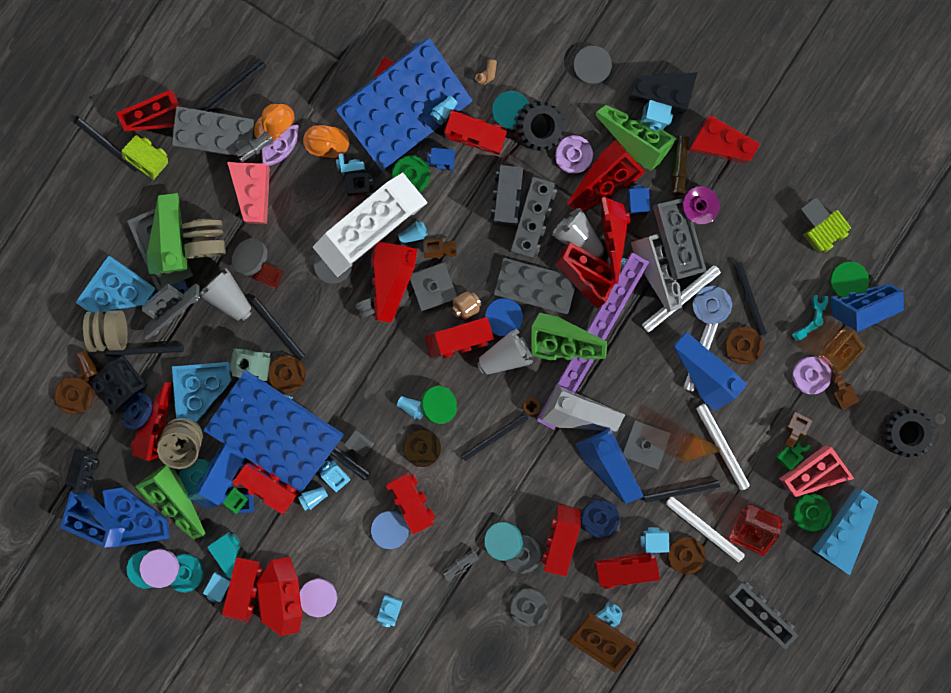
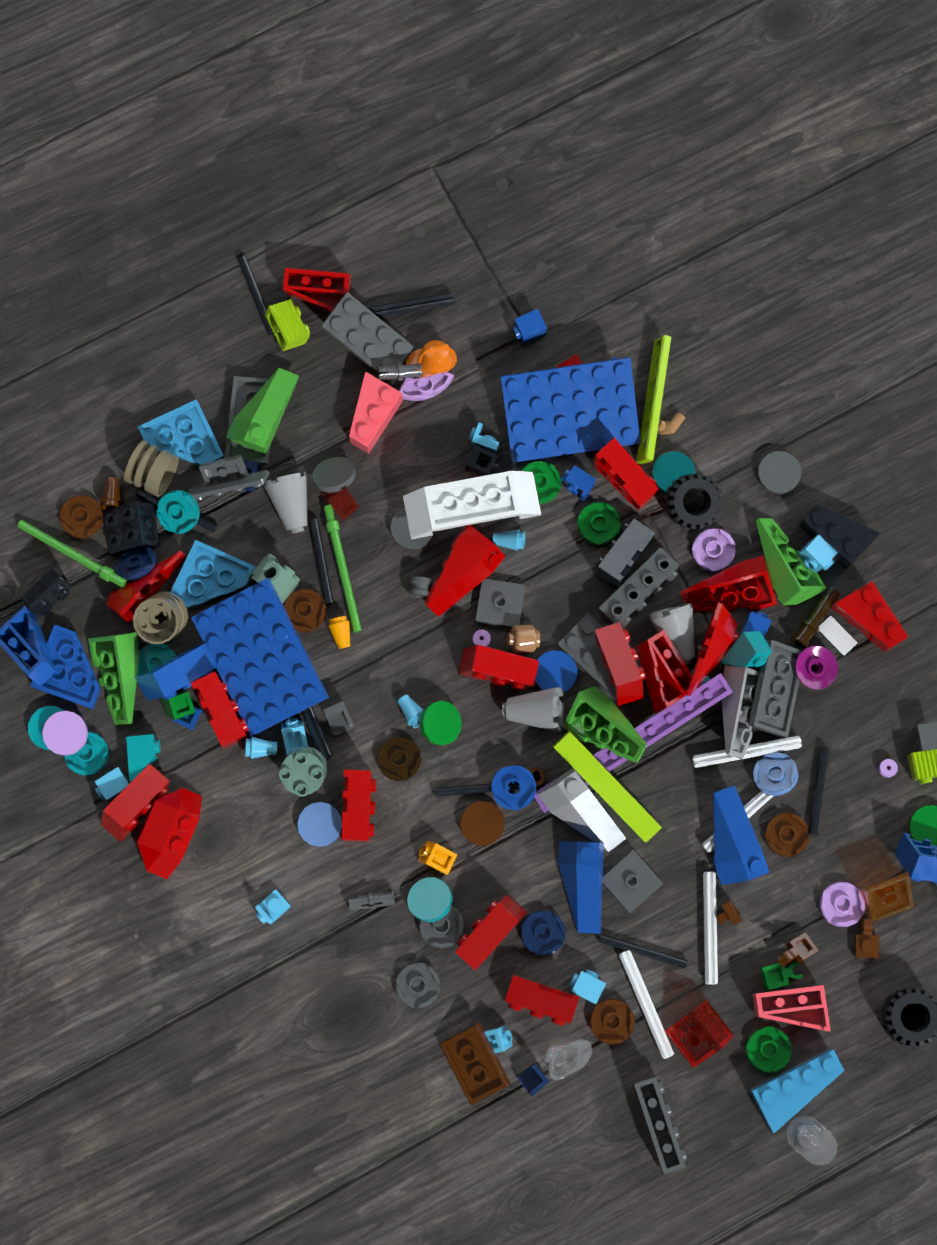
camera: 30 degrees right, 10 degrees down
dark tan wheel [181,219,226,258] -> none
lavender tile [300,578,338,617] -> none
orange piece [303,125,349,158] -> none
reddish brown plate [423,239,457,258] -> none
medium azure cone [430,96,458,125] -> none
clear orange slope [676,432,720,463] -> none
teal piece [792,295,828,341] -> none
none -> bright green bar [18,520,127,588]
none -> teal tile [157,490,200,534]
none -> sand green brick [279,747,327,797]
none -> bright green bar [324,505,362,633]
none -> light orange cone [328,616,351,649]
none -> light orange bracket [418,841,457,875]
none -> reddish brown tile [460,801,505,846]
none -> lavender piece [473,630,491,647]
none -> blue plate [492,766,536,811]
none -> blue brick [512,309,547,344]
none -> dark blue panel [517,1063,550,1096]
none -> clear piece [541,1039,592,1080]
none -> lime tile [553,731,662,843]
none -> green tile [577,502,621,546]
none -> red wedge [595,622,645,706]
none -> lime tile [636,335,671,464]
none -> reddish brown tile [716,899,743,925]
none -> teal slope [721,631,773,667]
none -> clear piece [787,1115,837,1166]
none -> white sticker [819,616,857,655]
none -> lavender piece [878,759,898,778]

